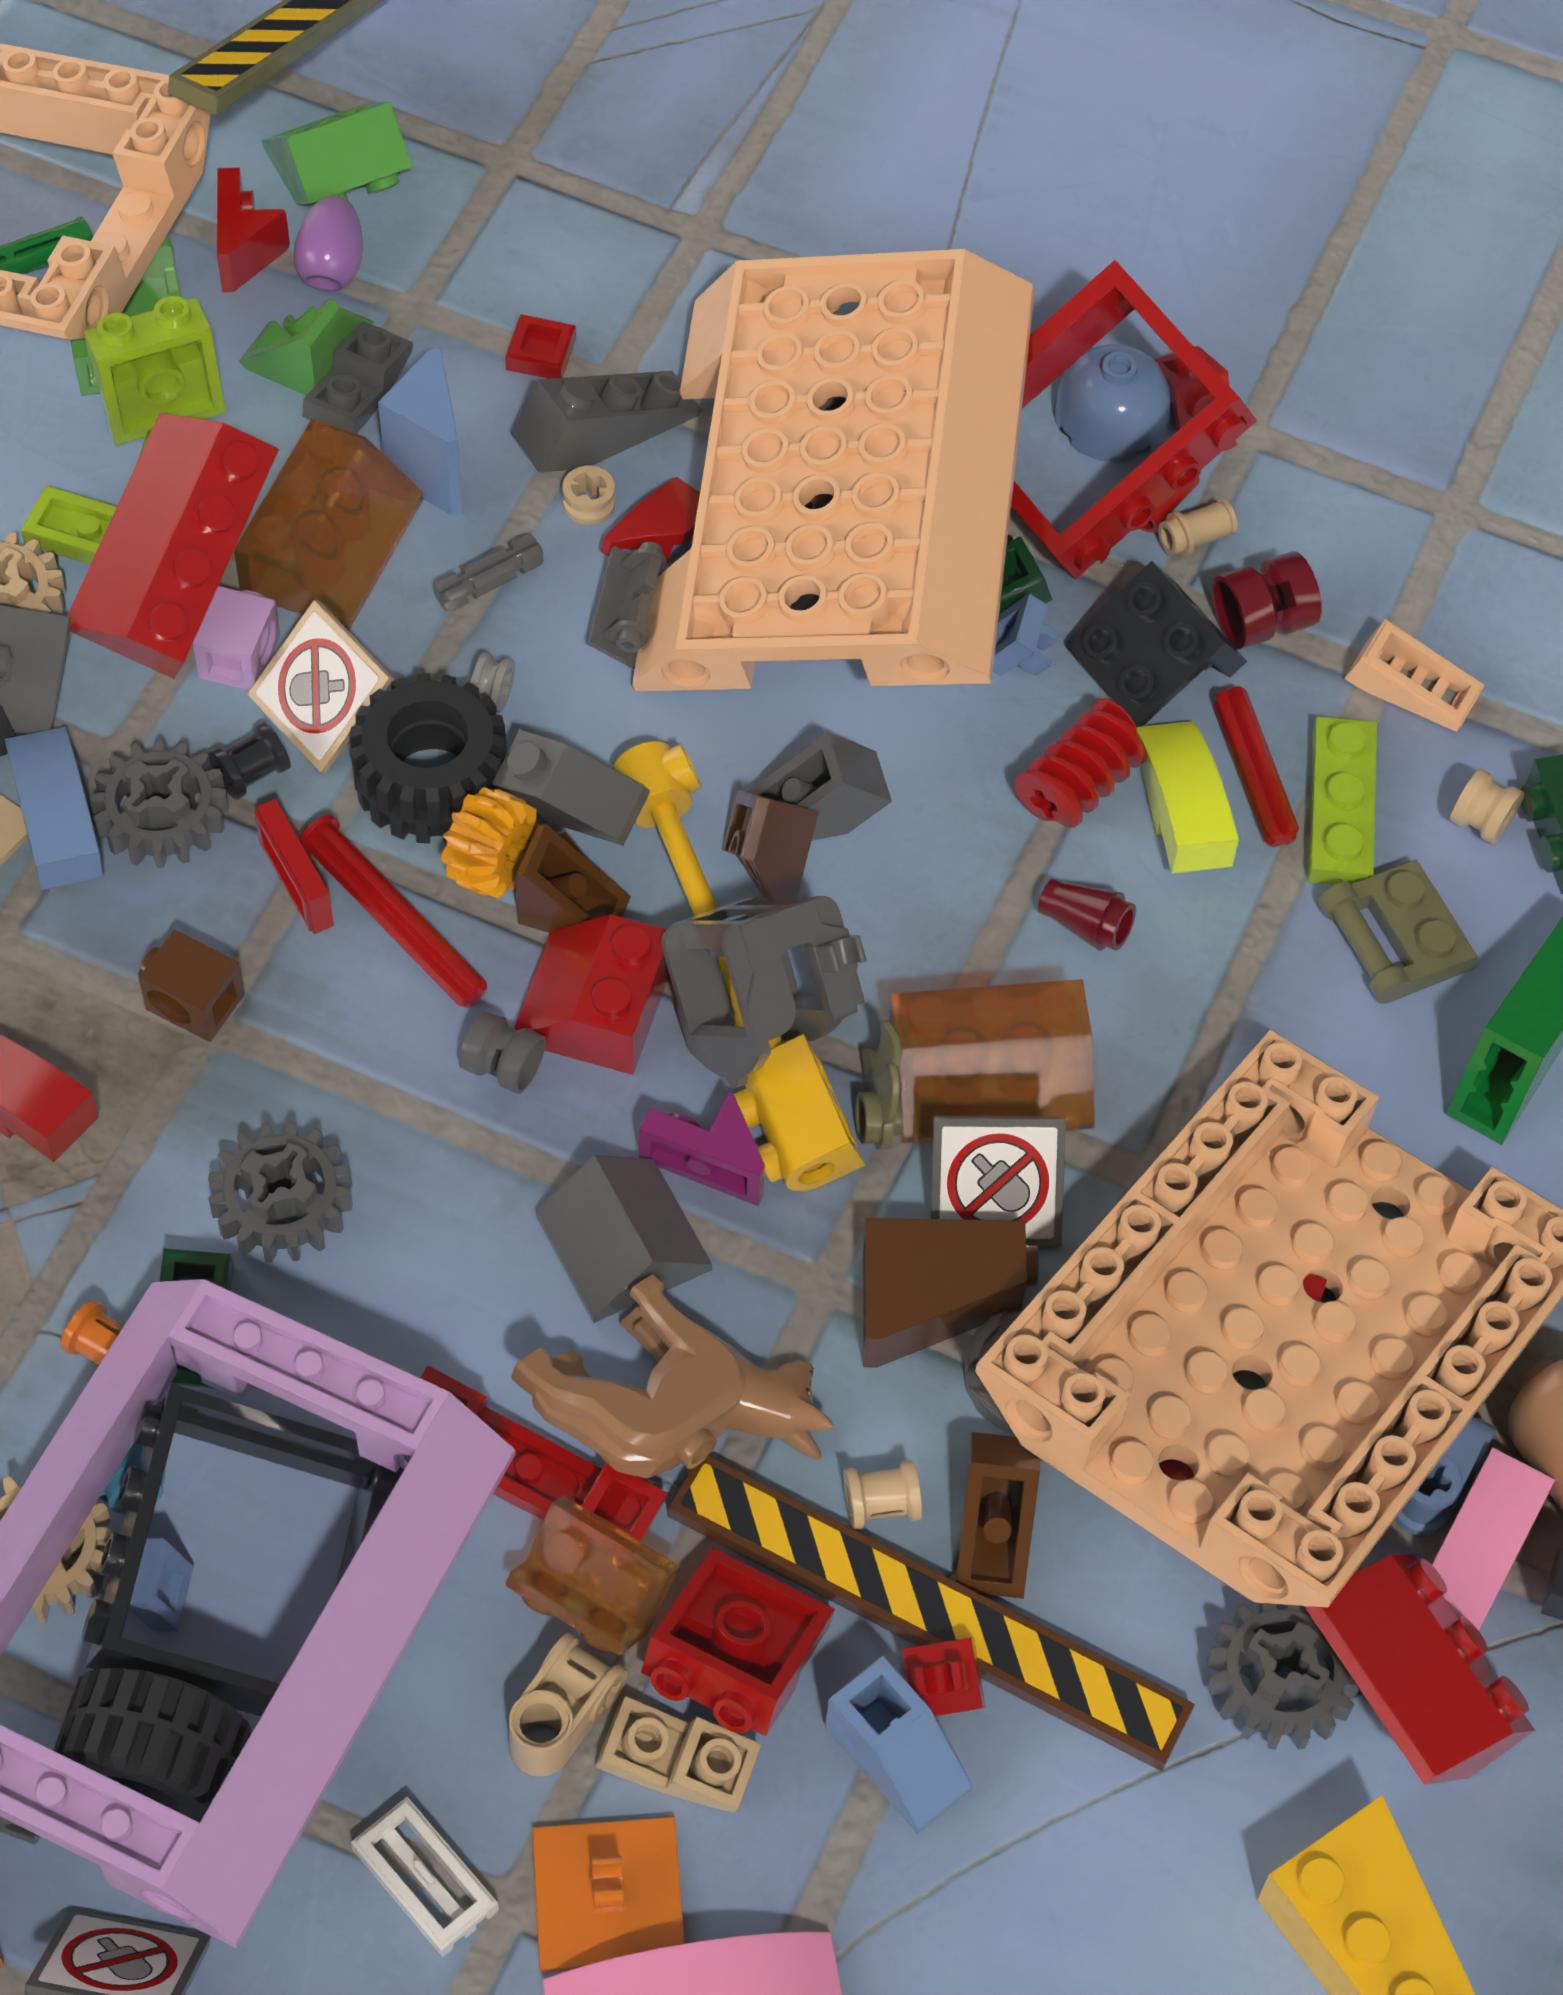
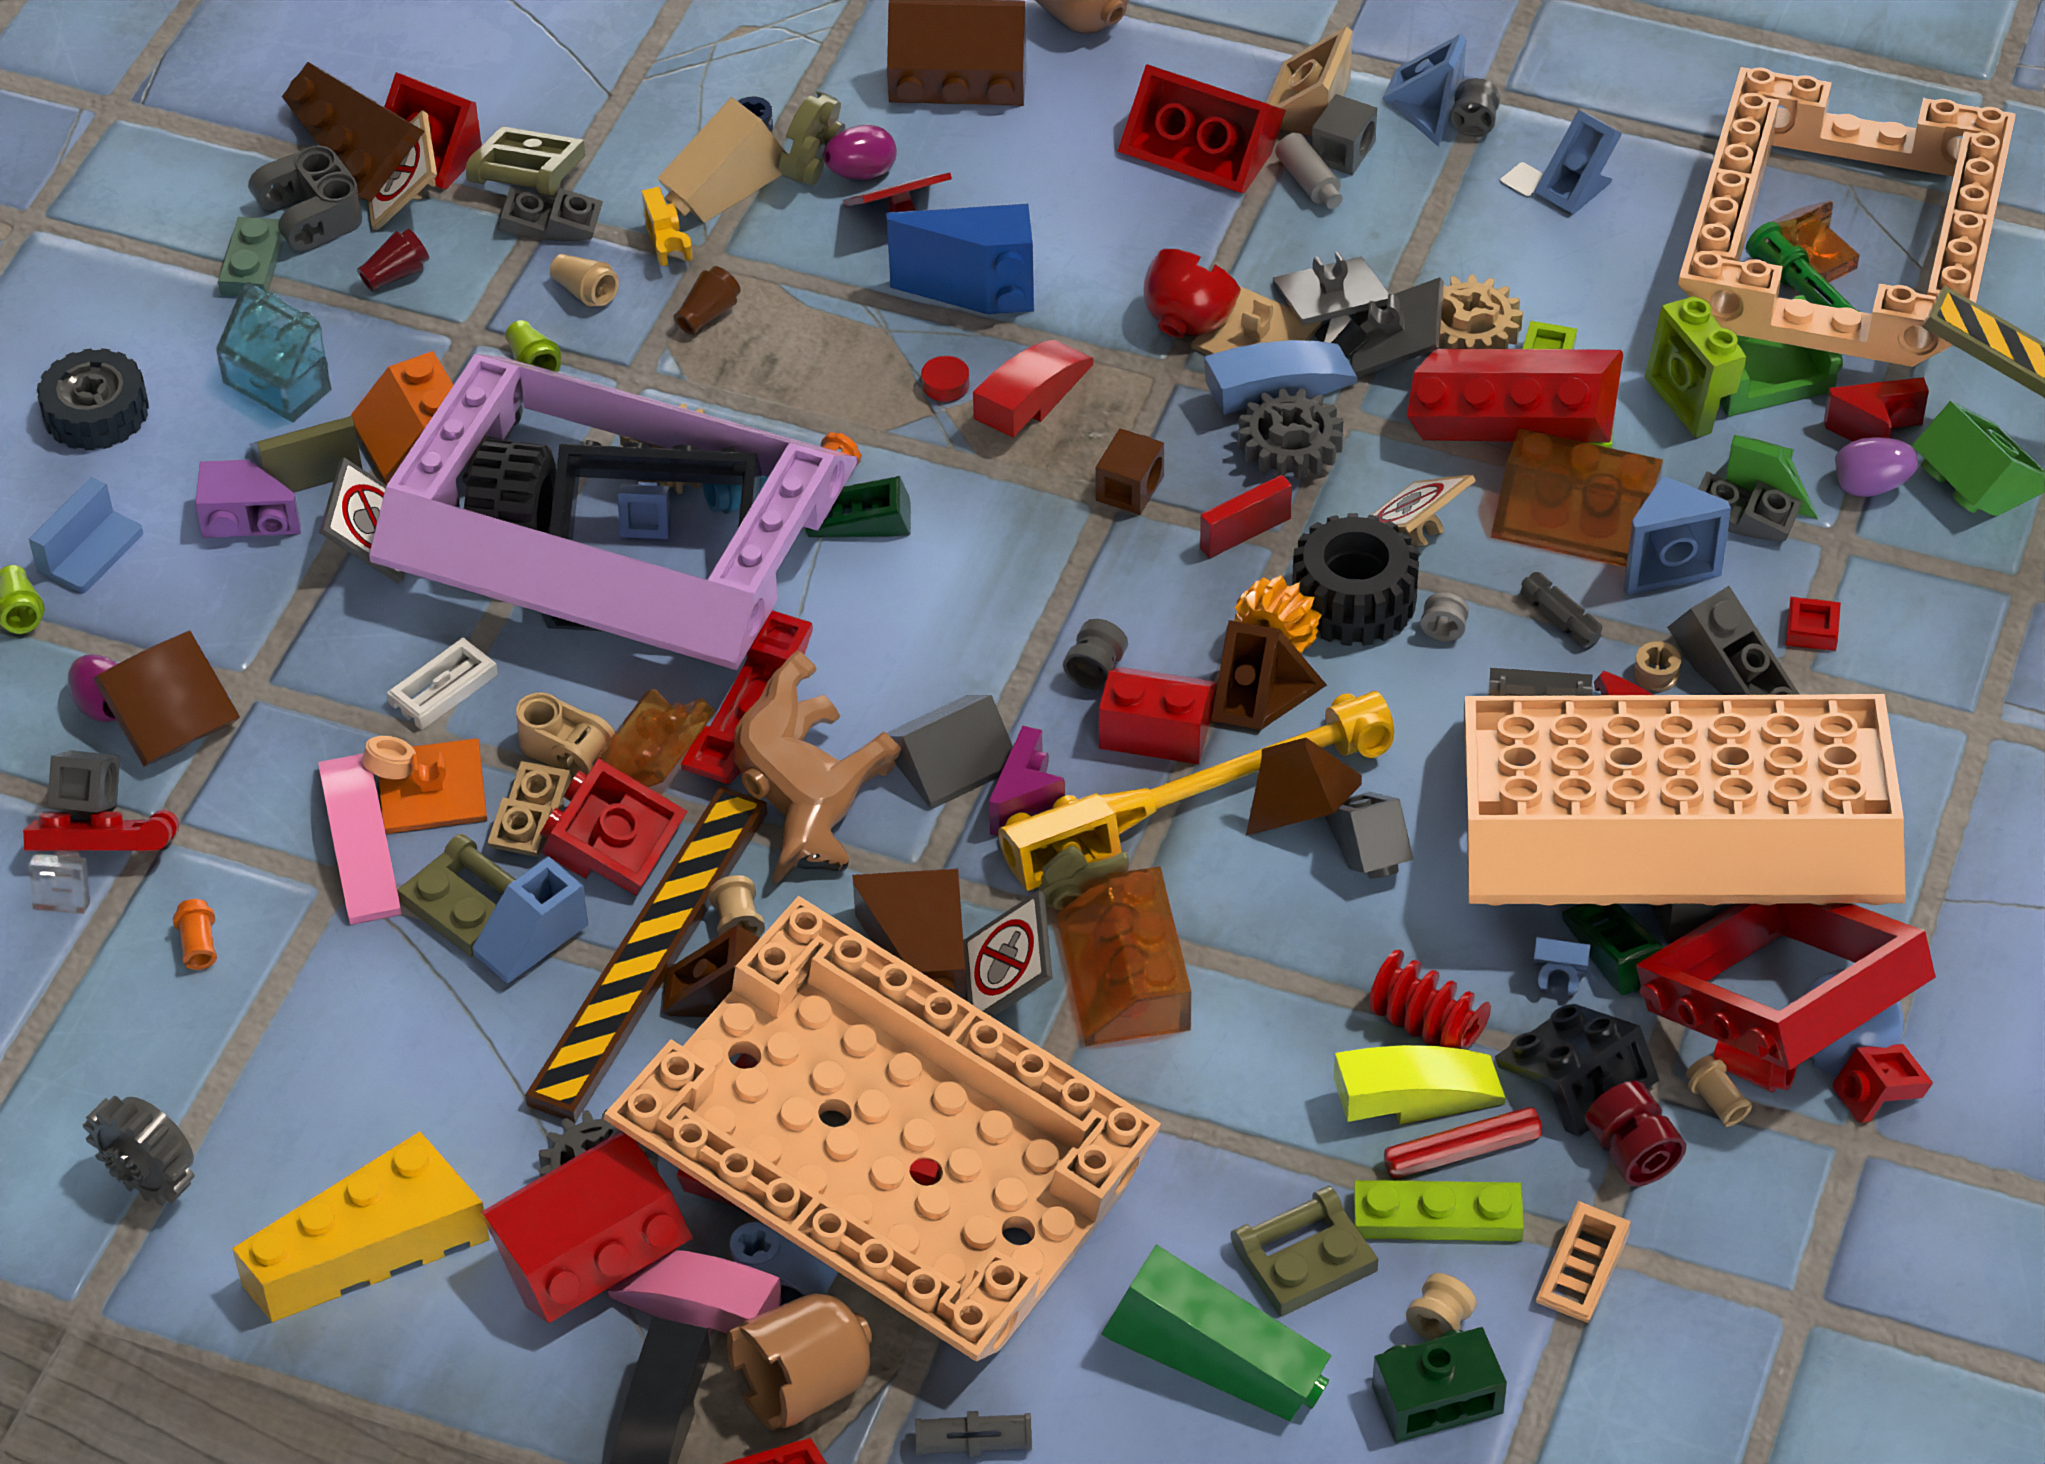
camera: 90 degrees right, 10 degrees down
lavender brick [193,586,280,691] -> none
black bush [208,722,291,800] -> none
dark grey gear [208,1122,353,1263] -> none
red axle [299,815,488,1008] -> none
dark grey slope [492,729,650,846] -> none
dark grey animal [661,896,867,1089] -> none
red tile [902,1637,986,1716] -> none
dark red cone [1038,879,1136,951] -> none
none -> light nougat tile [362,736,416,779]
none -> olive plate [397,834,516,958]

